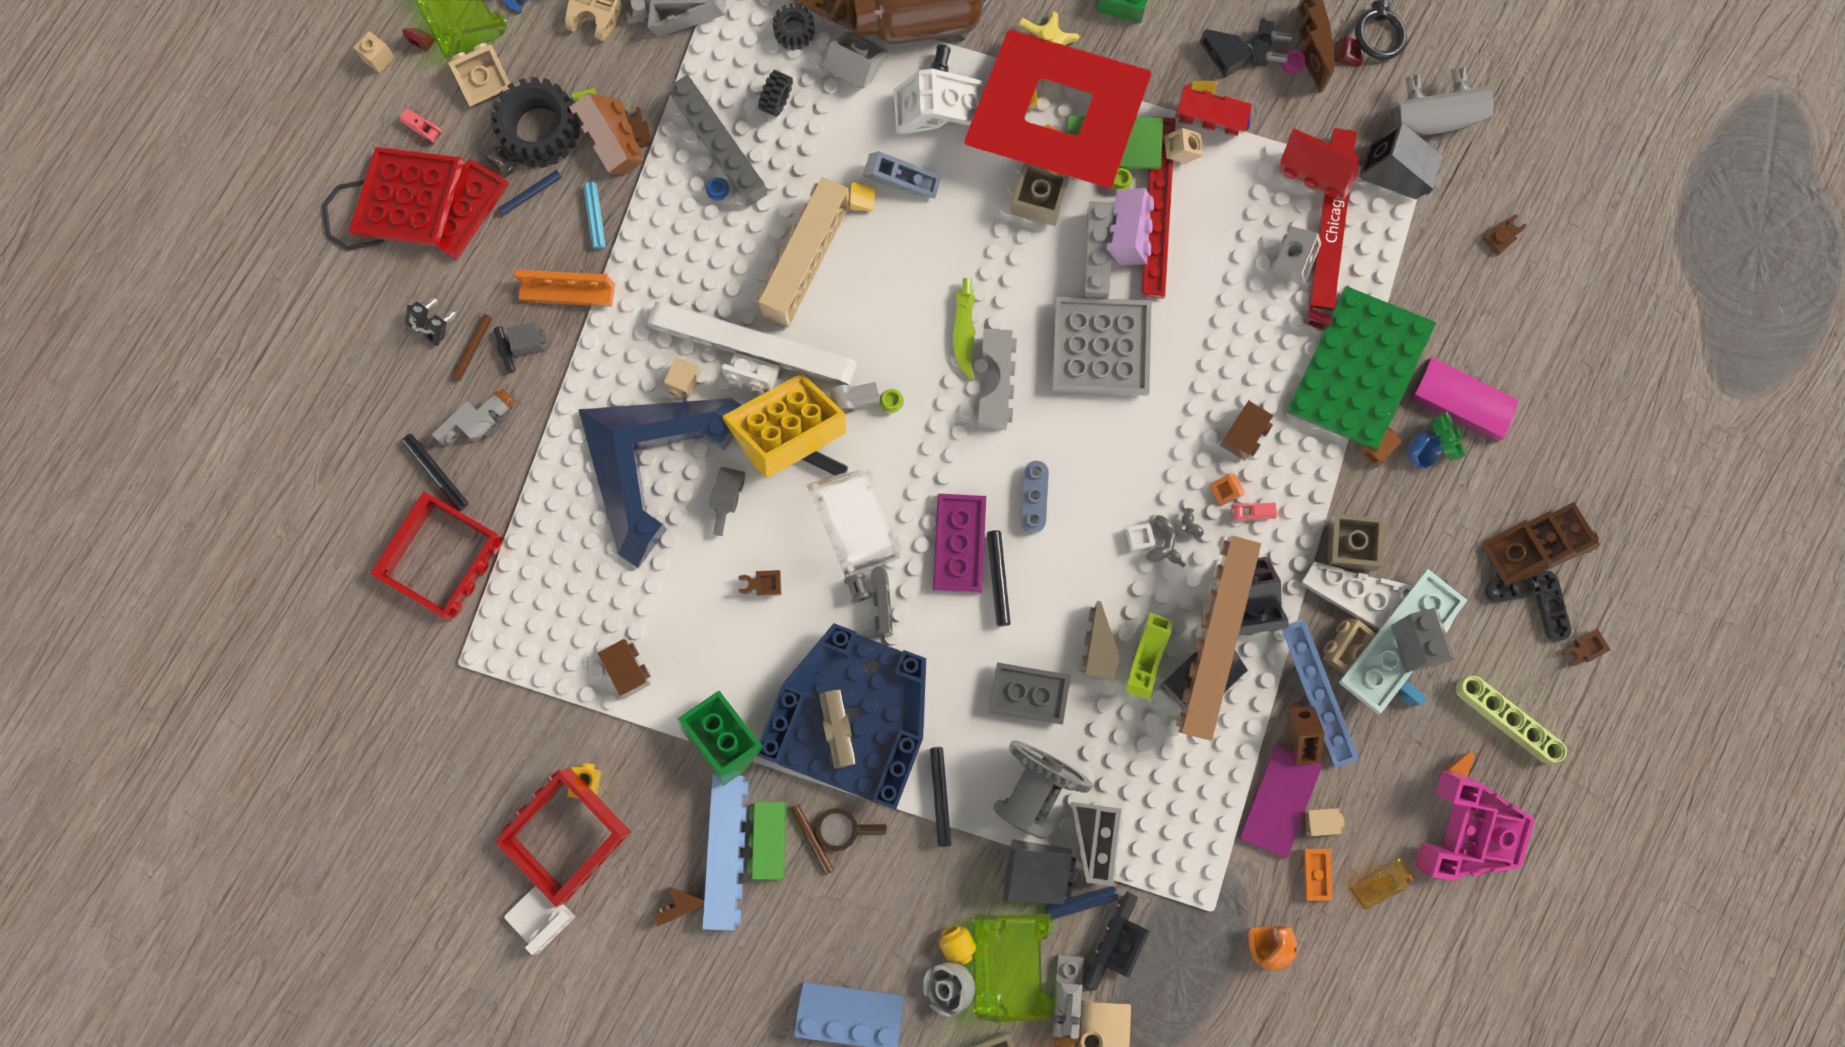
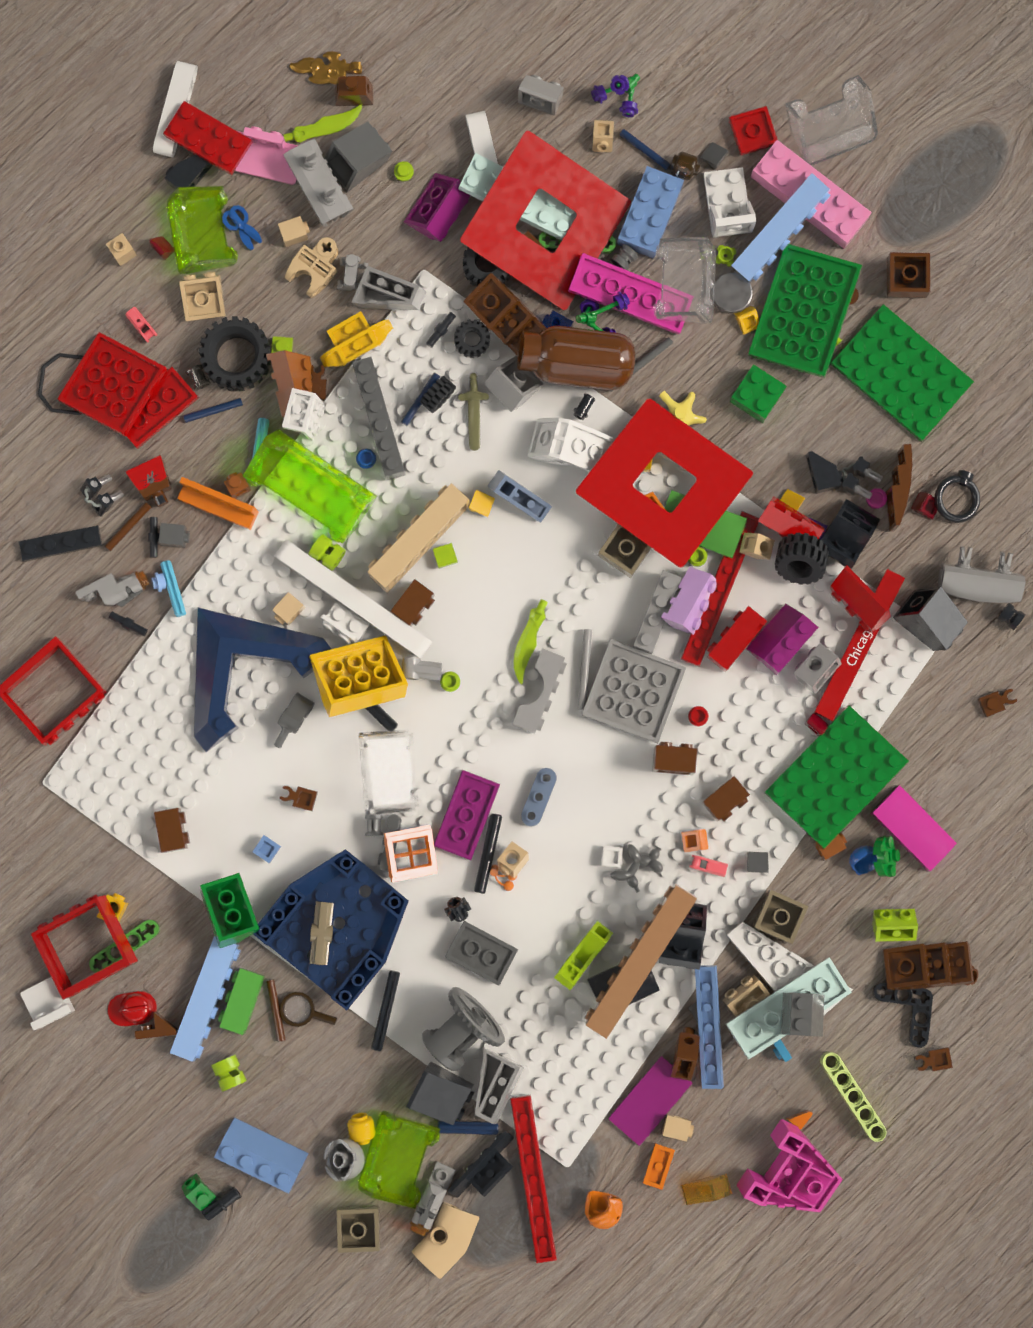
camera: 15 degrees right, 5 degrees up
black axle [401,434,469,511] -> none
dark tan slope [1080,601,1119,682] -> none
none -> black plate [19,525,103,562]
none -> bright green beam [89,920,160,973]
none -> black bar [108,611,148,636]
none -> red piece [108,991,157,1026]
none -> torso [126,455,172,507]
none -> light blue plate [151,572,166,592]
none -> medium azure axle [160,560,186,617]
none -> lime wheel [211,1054,247,1092]
none -> dark orange brick [224,472,251,499]
none -> clear neon green windscreen [243,429,378,543]
none -> medium blue plate [253,835,281,863]
none -> white bracket [282,388,325,440]
none -> lime wheel [308,534,346,571]
none -> yellow plate [320,311,394,367]
none -> piece [384,825,437,882]
none -> reddish brown brick [390,579,435,627]
none -> dark blue bar [401,372,440,426]
none -> black bar [426,312,456,348]
none -> lime tile [433,543,458,569]
none -> black gear [444,897,471,922]
none -> olive sword [458,373,489,451]
none -> orange piece [490,864,517,891]
none -> tan brick [497,842,529,878]
none -> red tile [510,1095,557,1263]
none -> light grey bar [578,629,592,710]
none -> reddish brown brick [652,742,697,775]
none -> red plate [688,706,709,727]
none -> red wedge [707,606,767,672]
none -> magenta slope [746,603,819,675]
none -> dark grey slope [747,852,769,873]
none -> black tyre [775,533,829,585]
none -> black bracket [821,499,881,569]
none -> lime brick [872,909,918,942]
none -> black wheel [997,603,1026,631]

